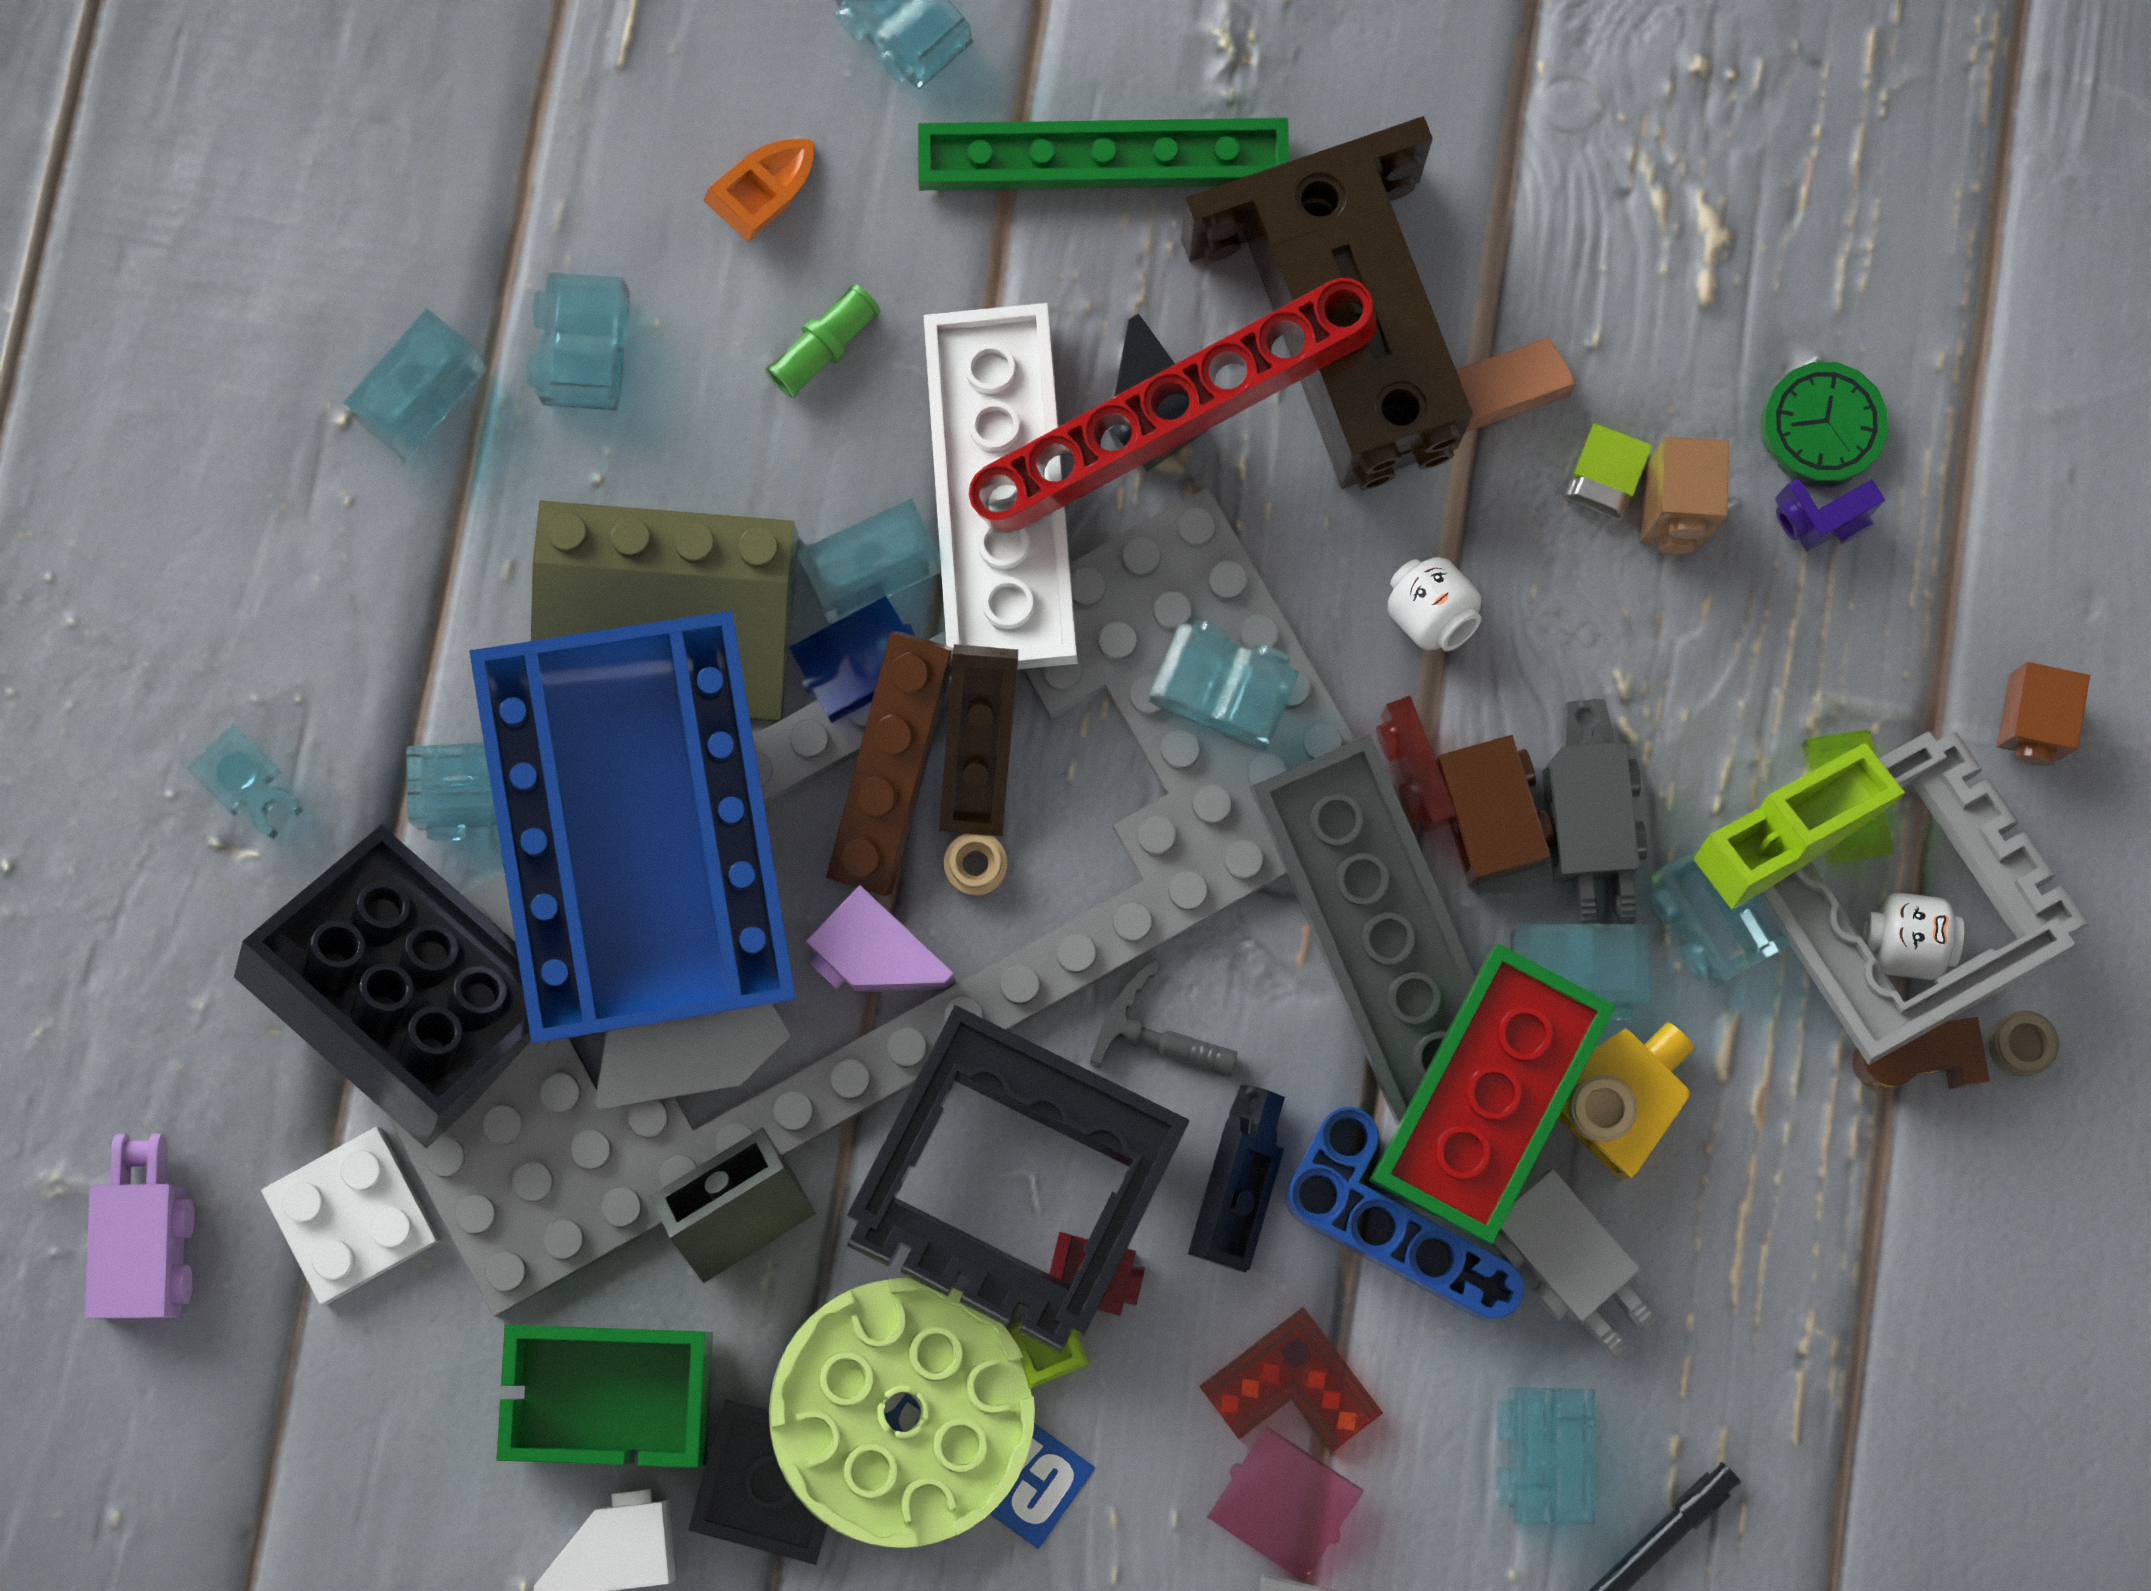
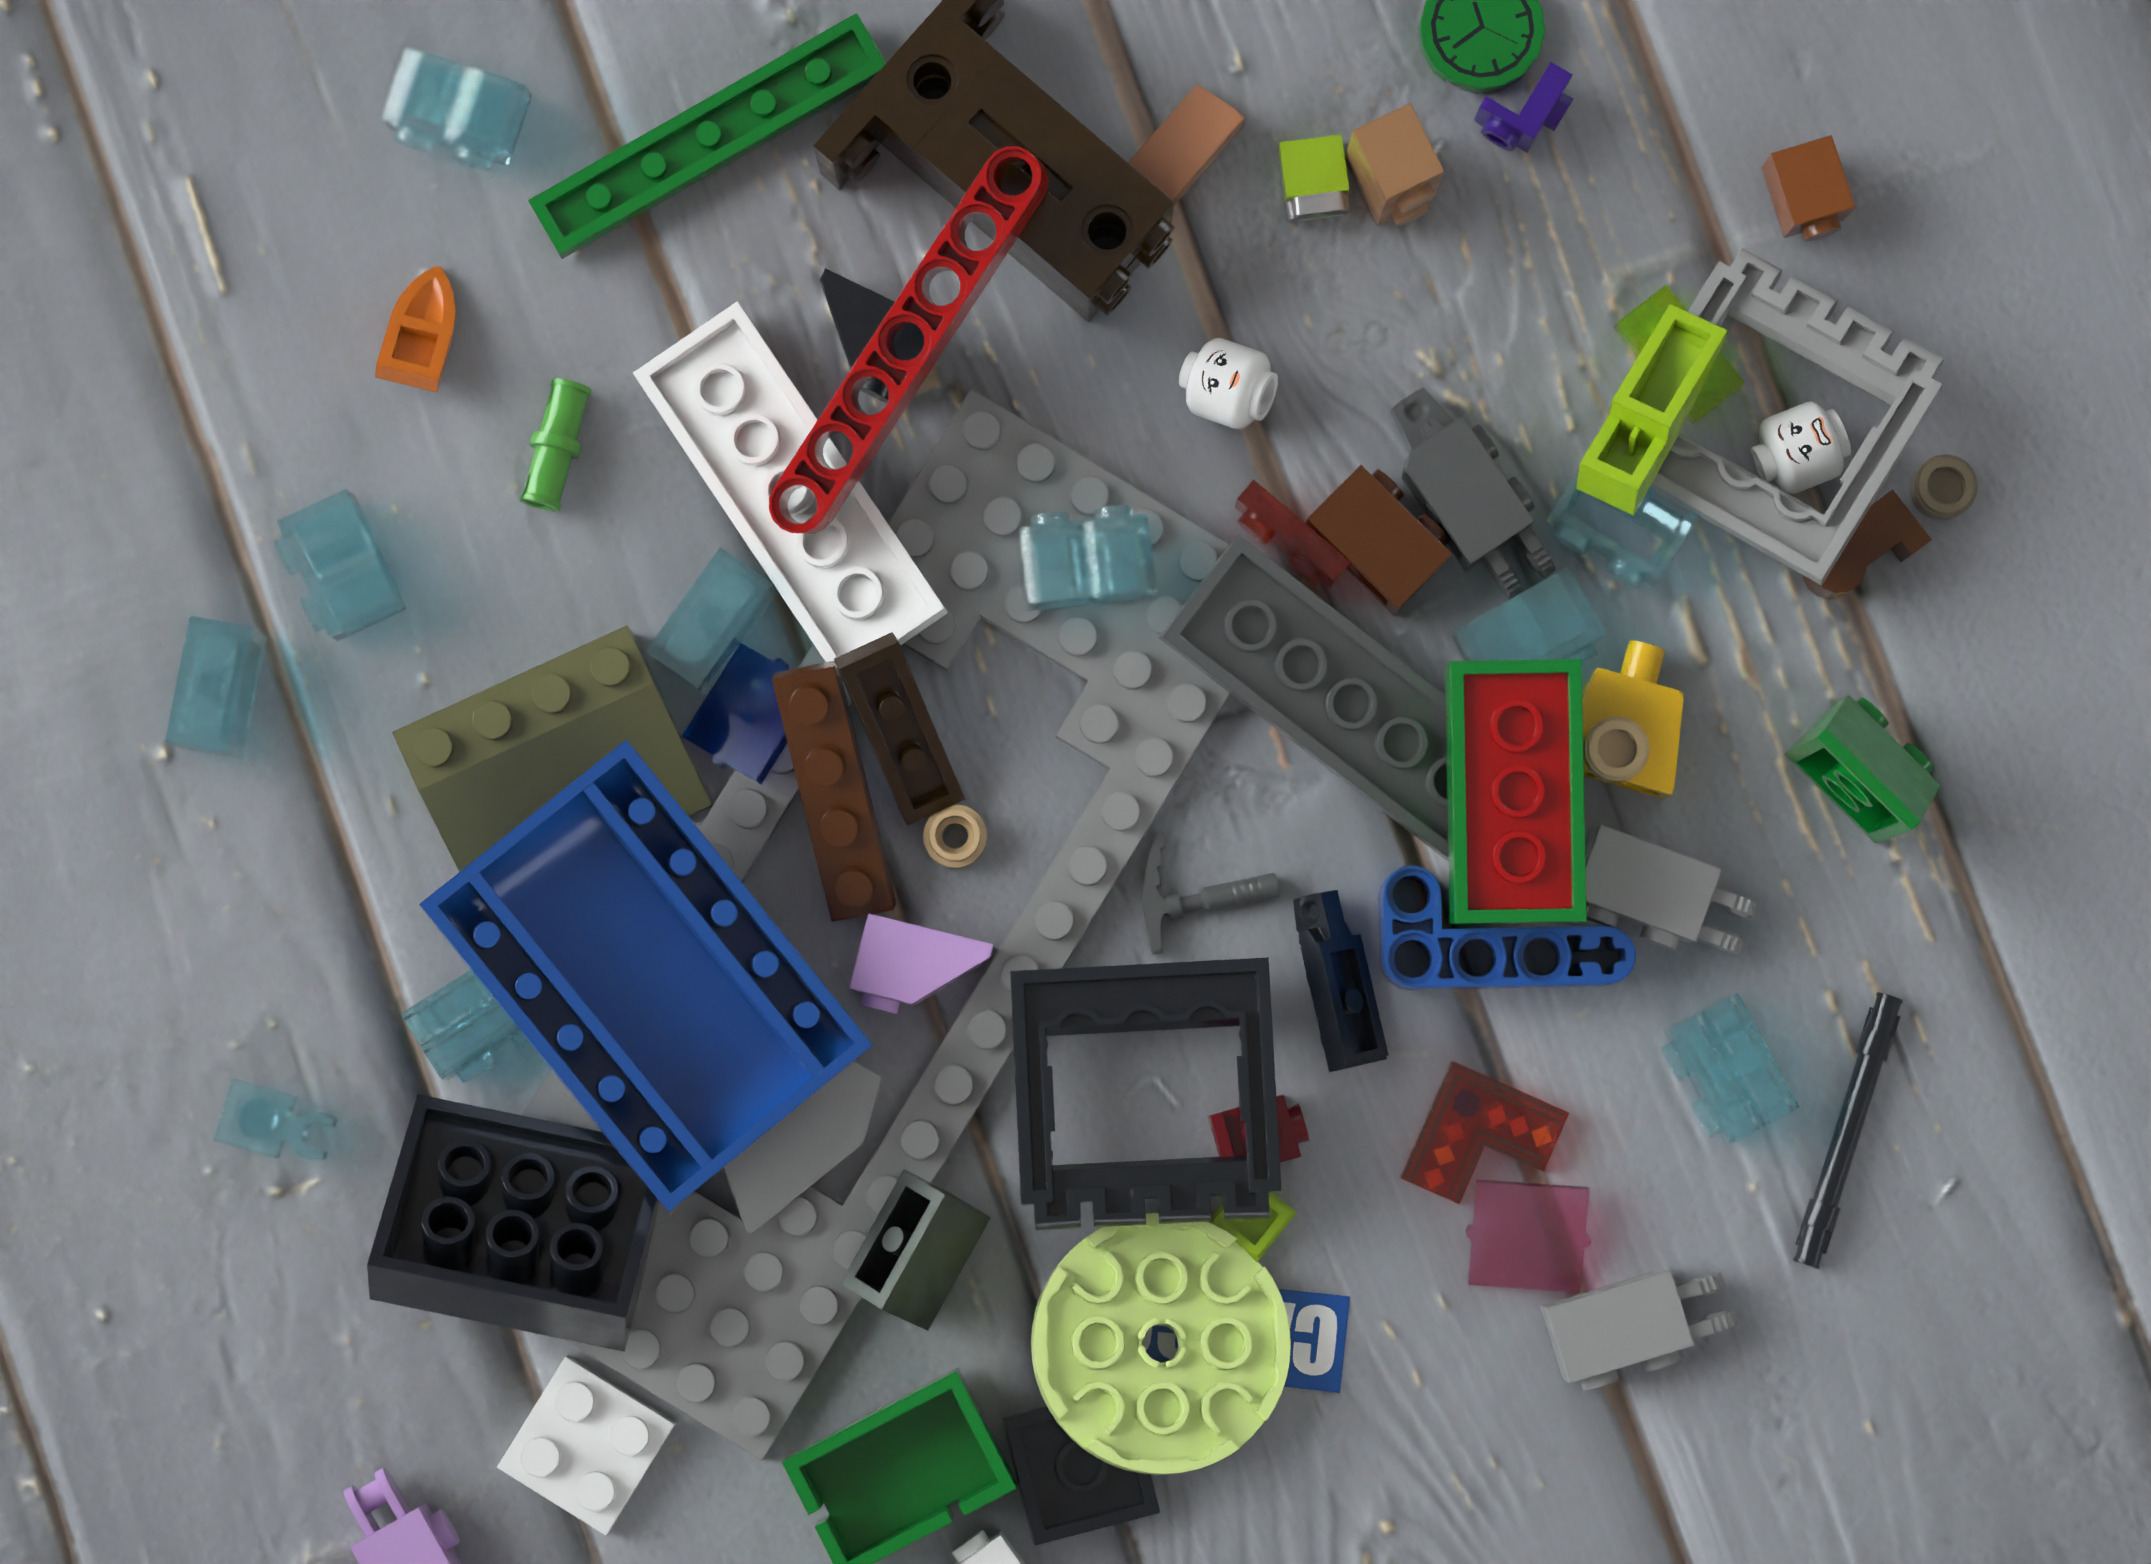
camera: 30 degrees left, 5 degrees up
none -> green slope [1785,694,1941,844]

